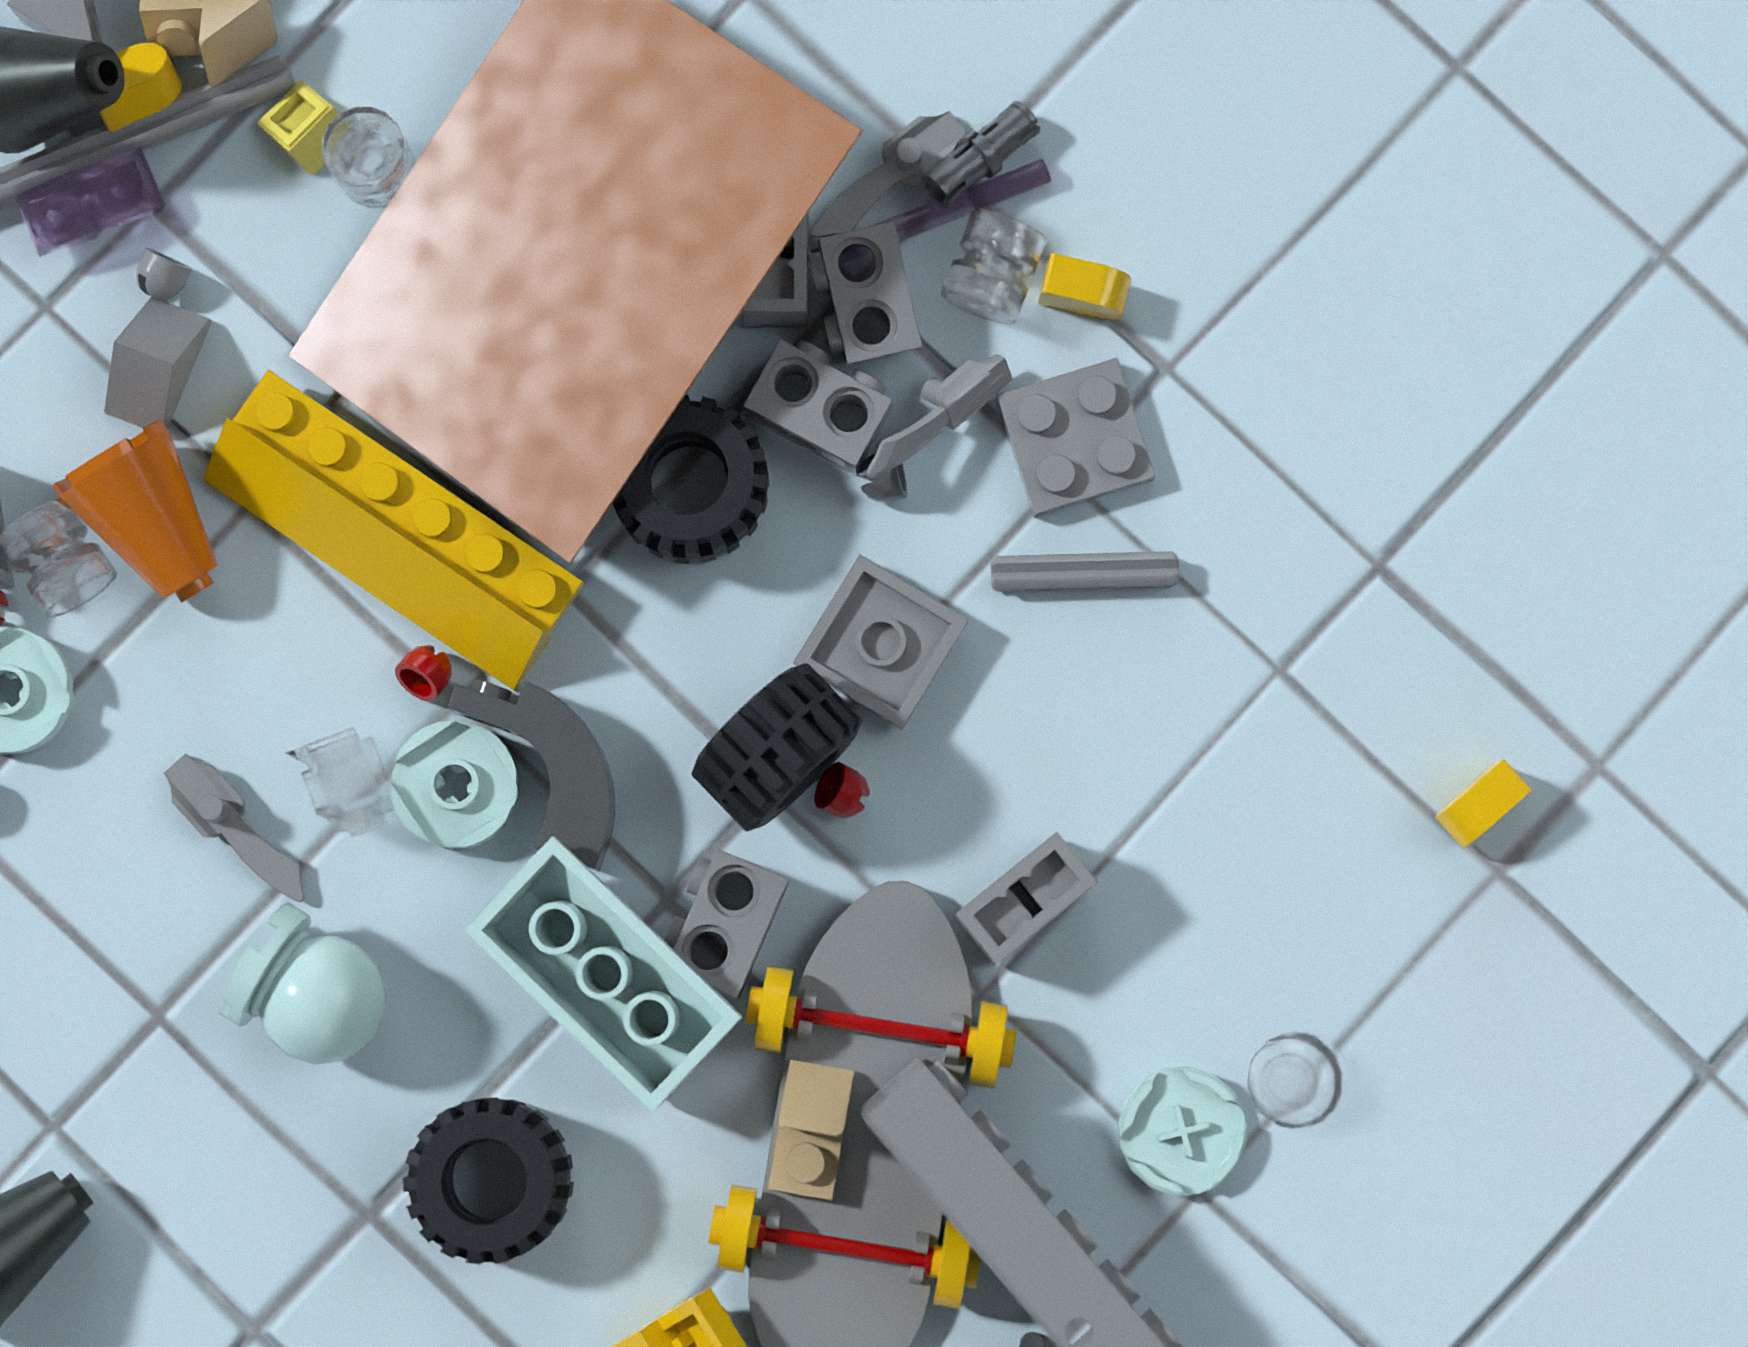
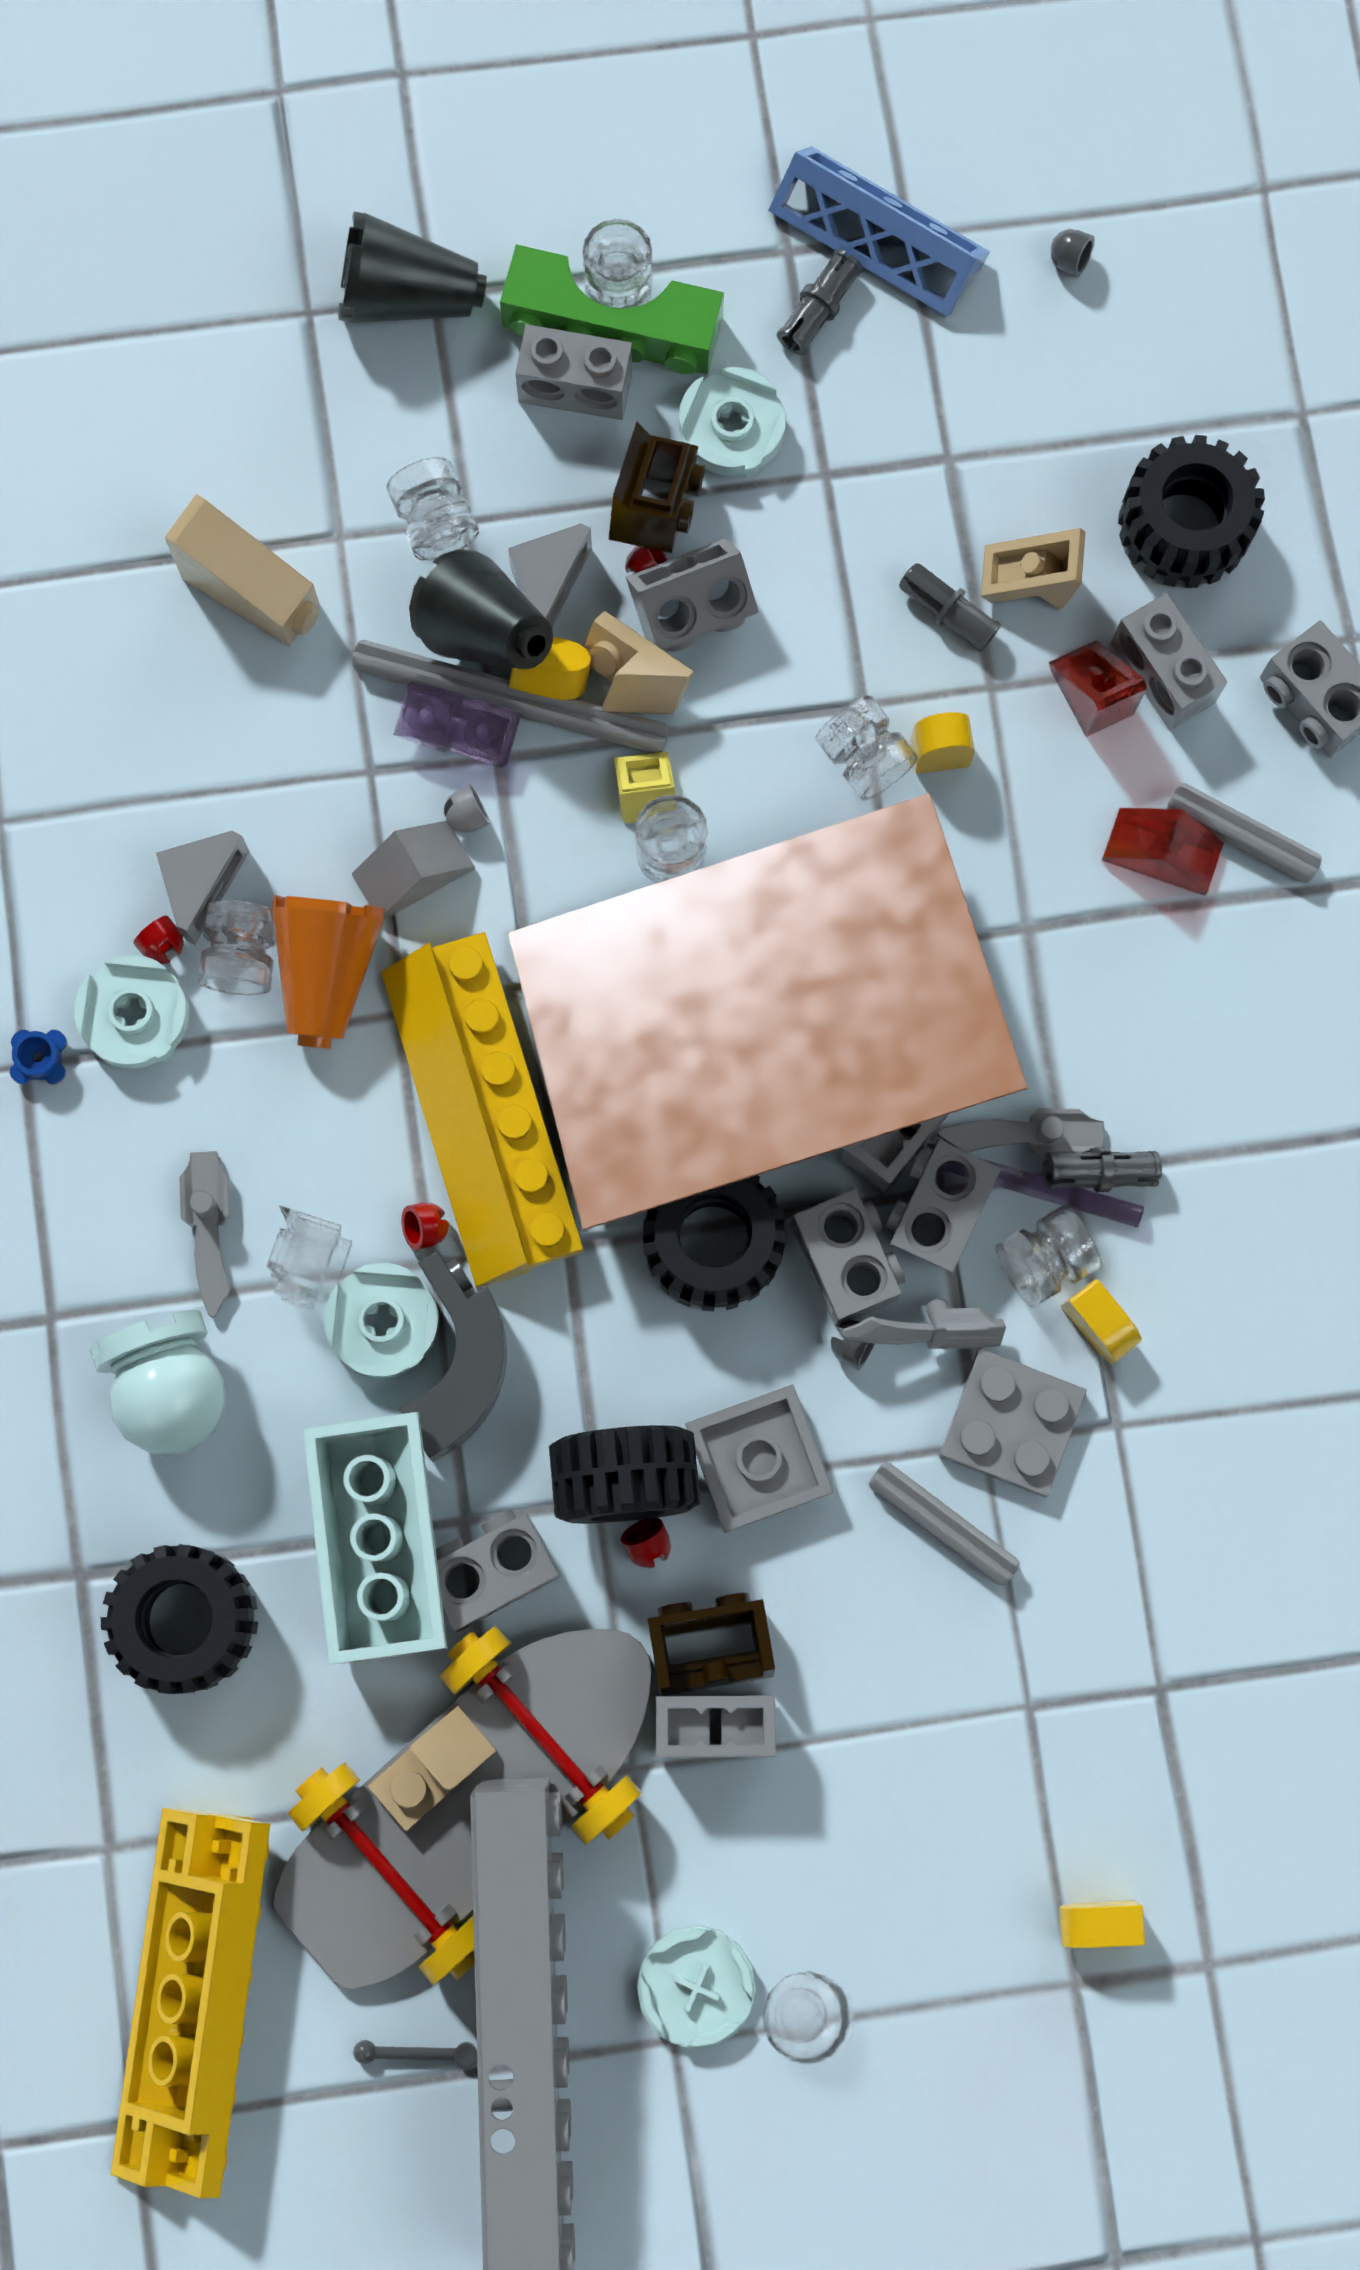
camera: 35 degrees right, 5 degrees down
none -> dark brown window [647,1593,775,1696]

